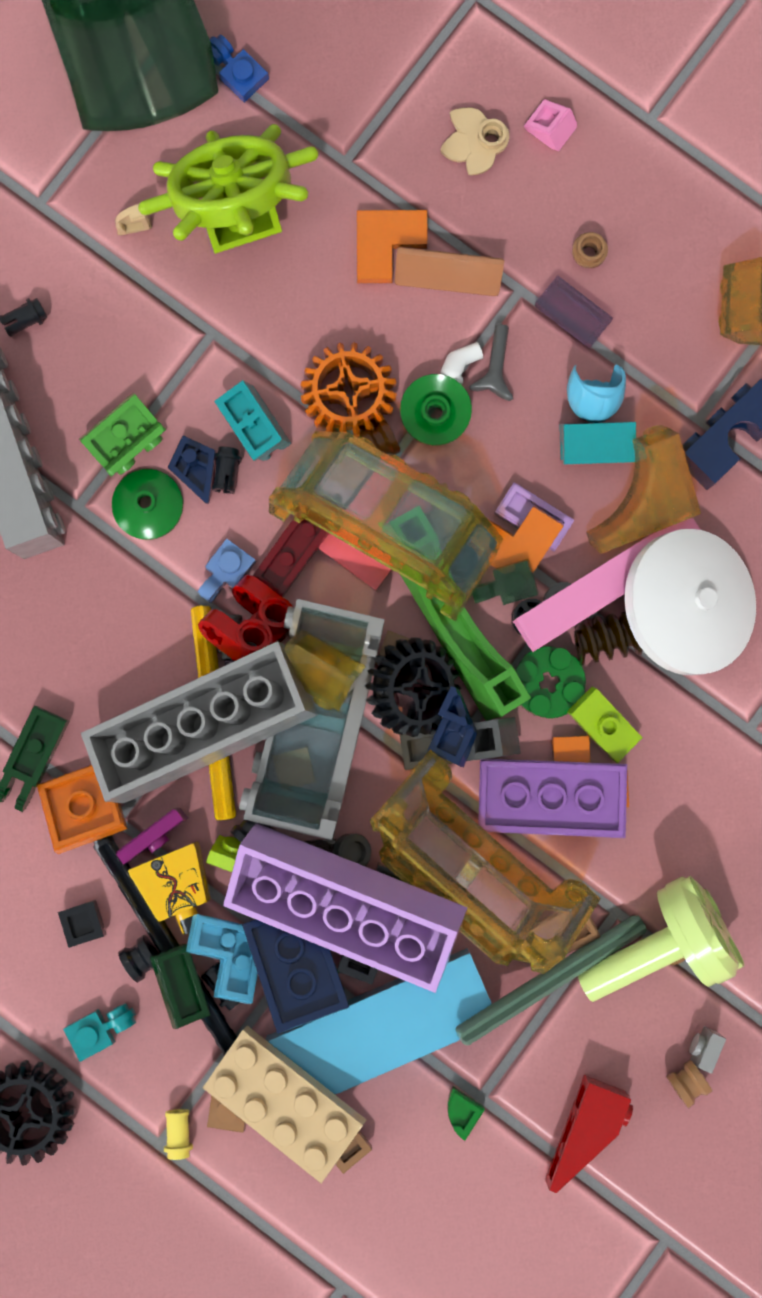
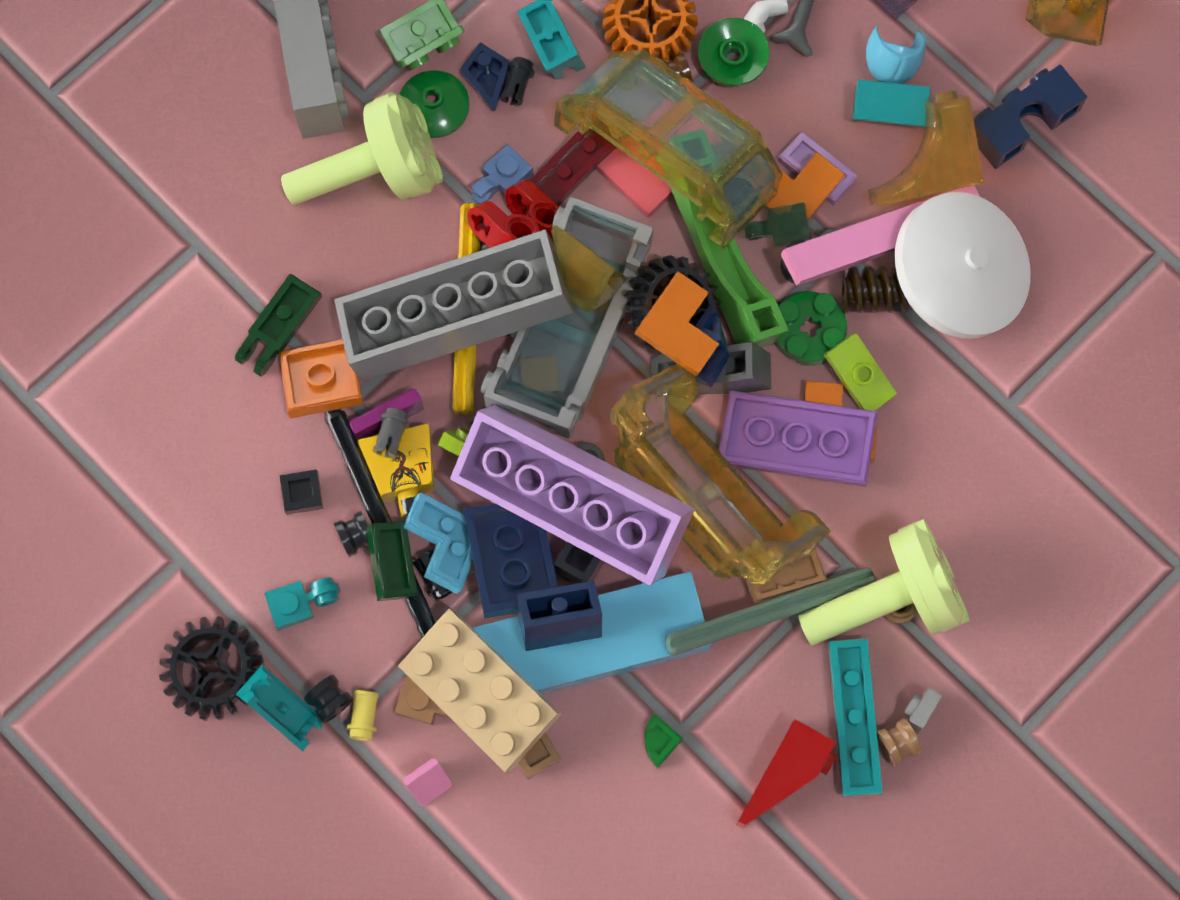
camera: 10 degrees right, 10 degrees down
none -> teal hinge [236,665,322,752]
none -> yellowish green piece [281,92,443,206]
none -> black wheel [304,675,353,723]
none -> dark grey pin [373,408,410,459]
none -> bright pink slope [403,758,452,807]
none -> dark blue brick [517,581,602,651]
none -> orange tile [635,271,719,376]
none -> teal plate [828,639,883,797]

